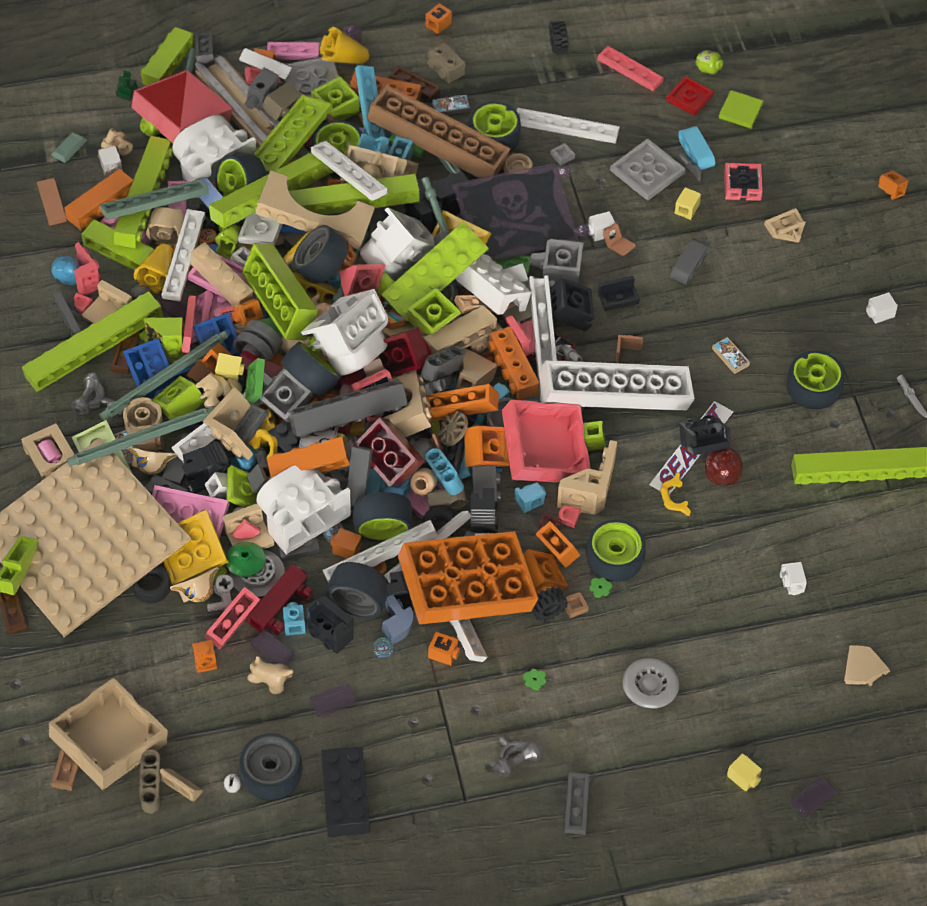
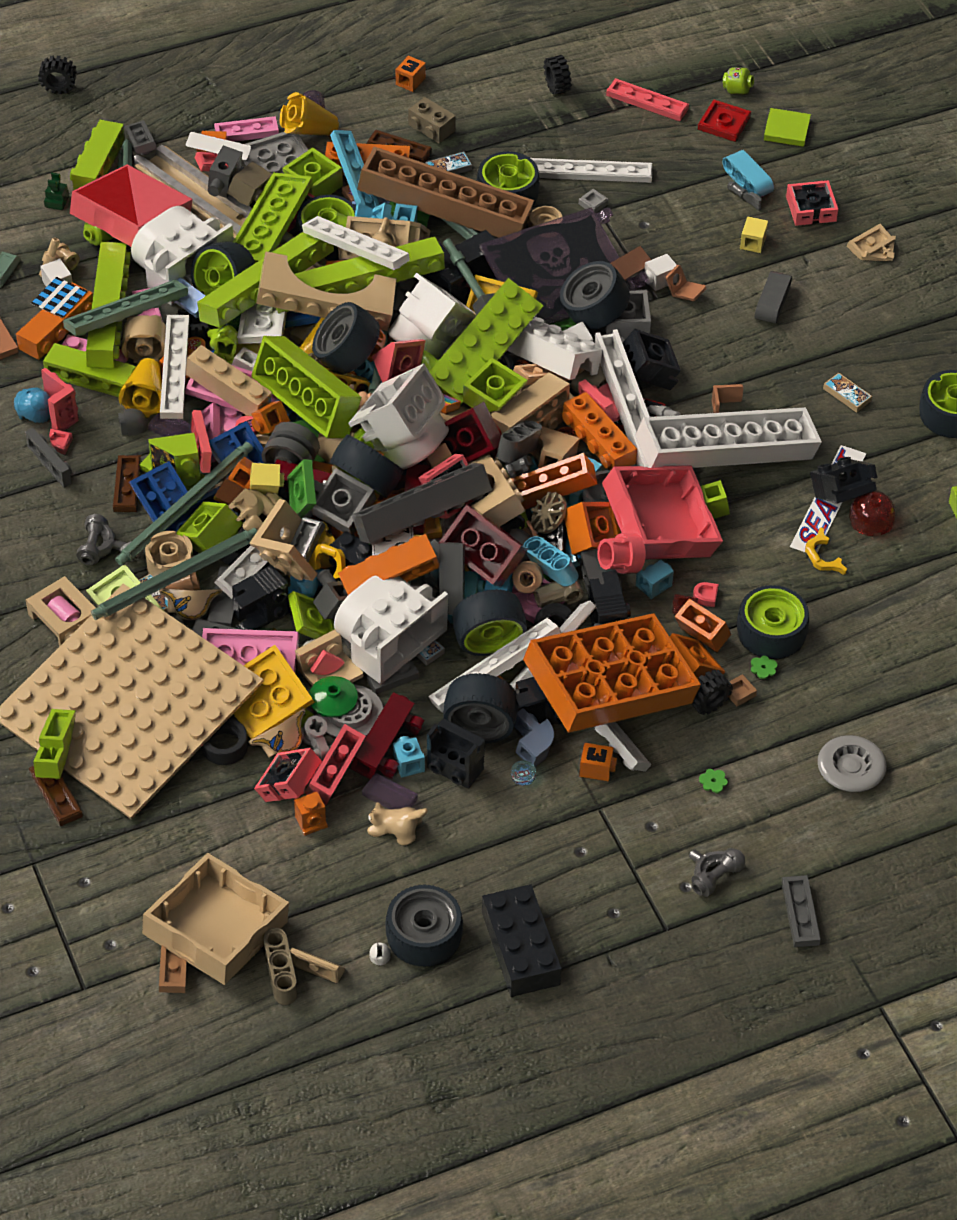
camera: 10 degrees left, 5 degrees down
lime brick [22,291,163,392] -> none
tan bracket [82,280,132,324] -> none
white brick [205,472,227,500] -> none
clear purple tile [310,683,356,717] -> none
orange brick [330,528,362,559] -> none
tan bracket [557,440,617,515] -> none
black bracket [598,276,640,311] -> none
light grey plate [610,139,685,201] -> none
none -> sticker [31,277,87,318]
none -> coral piece [254,748,322,802]
none -> wheel [560,261,630,330]
none -> coral piece [597,533,646,574]
none -> nougat tile [610,246,651,281]

